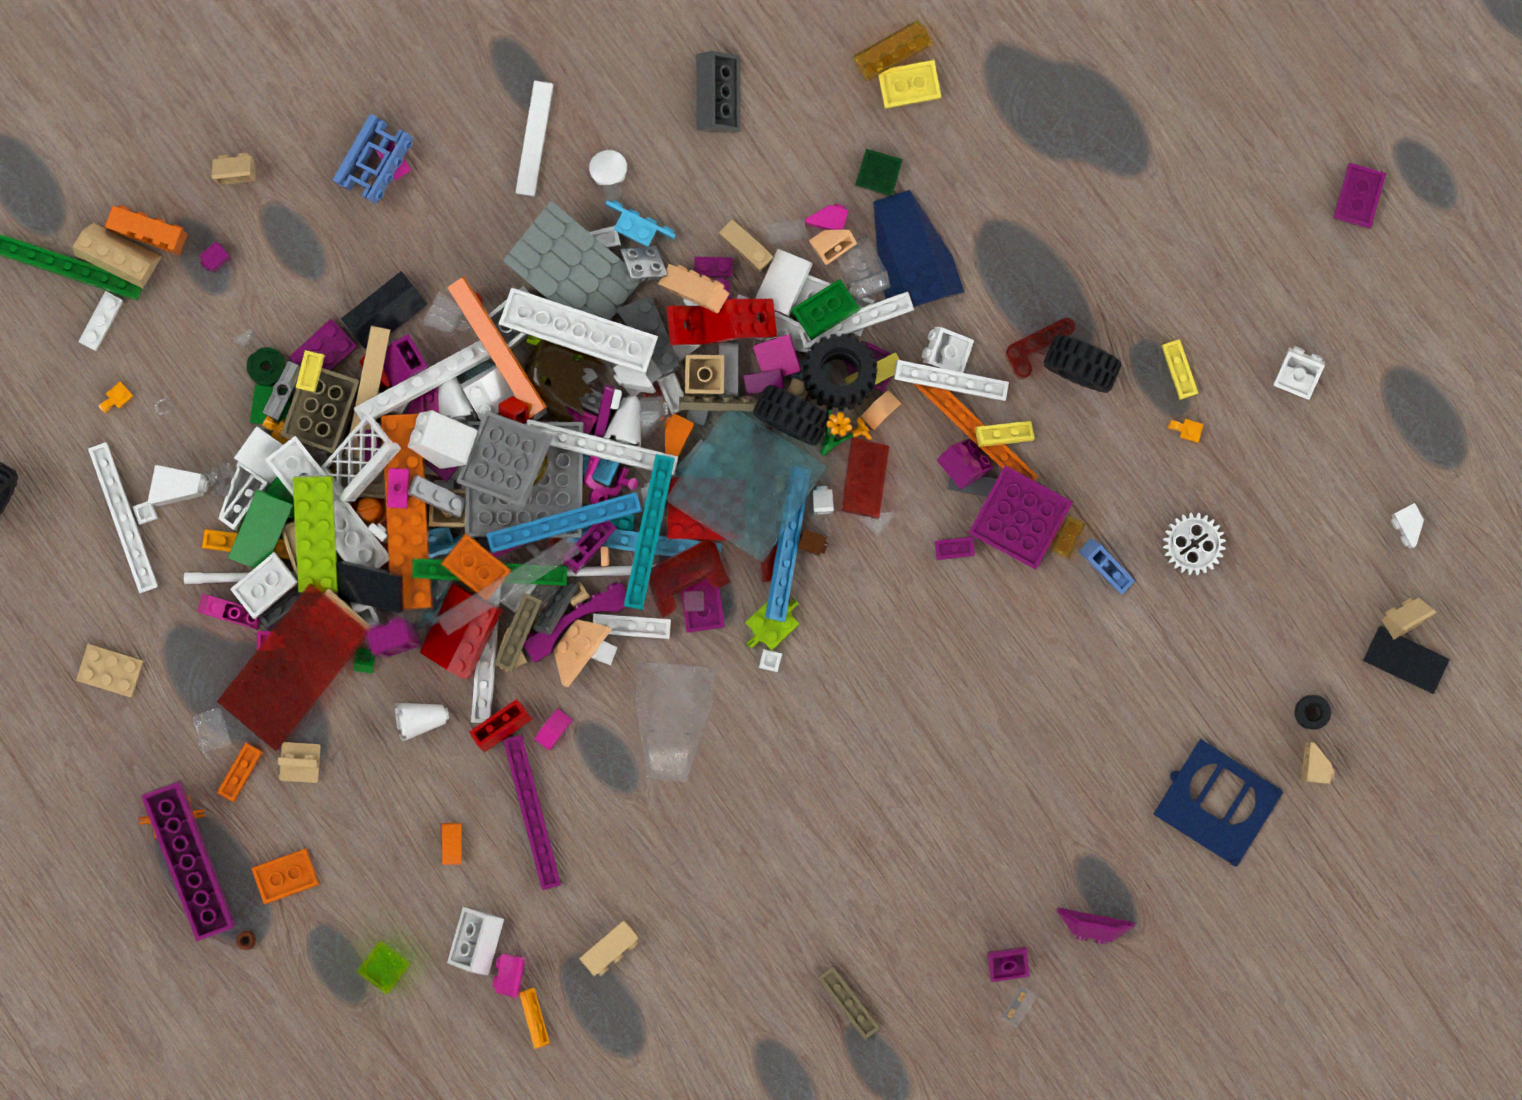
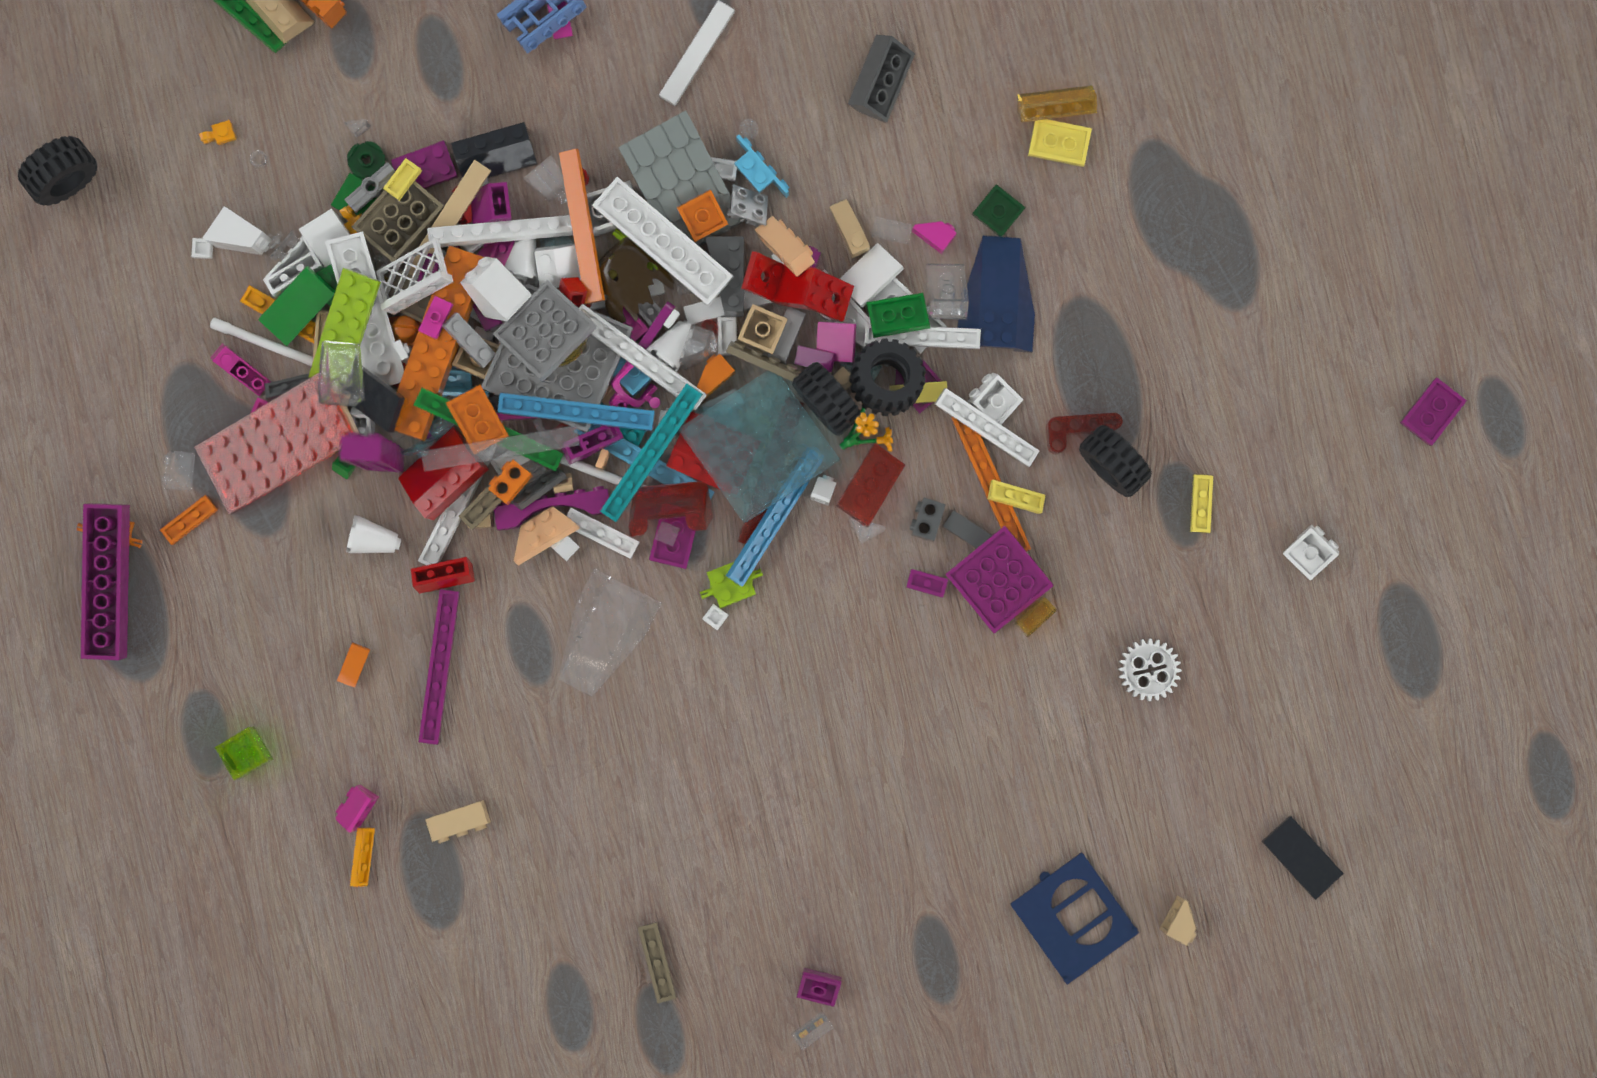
camera: 20 degrees right, 0 degrees up
tan plate [76,644,144,698] -> none
white plate [78,291,123,351] -> none
white plate [88,442,159,594] -> none
magenta brick [199,241,232,273] -> none
white tile [230,552,298,619] -> none
copper plate [236,931,256,950] -> none
orange tile [251,848,320,905] -> none
tan bracket [278,742,321,783] -> none
white slope [447,907,504,975] -> none
dark pink slope [534,708,573,751] -> none
white dish [589,150,627,185] -> none
white slope [613,365,656,393] -> none
light grey tile [686,410,709,426] -> none
magenta plate [694,257,733,278] -> none
reddish brown brick [798,529,829,556] -> none
light nougat slope [809,230,857,265] -> none
light nougat slope [861,390,901,430] -> none
magenta slope [937,439,993,490] -> none
magenta wedge [1056,907,1135,945] -> none
medium blue slope [1078,538,1135,595] -> none
light orange plate [1168,419,1204,443] -> none
black tyre [1294,695,1331,730] -> none
tan slope [1382,598,1436,639] -> none
white slope [1391,503,1424,549] -> none
none -> clear slope [317,341,365,406]
none -> orange brick [488,459,533,505]
none -> orange plate [676,190,728,242]
none -> dark grey brick [909,498,946,542]

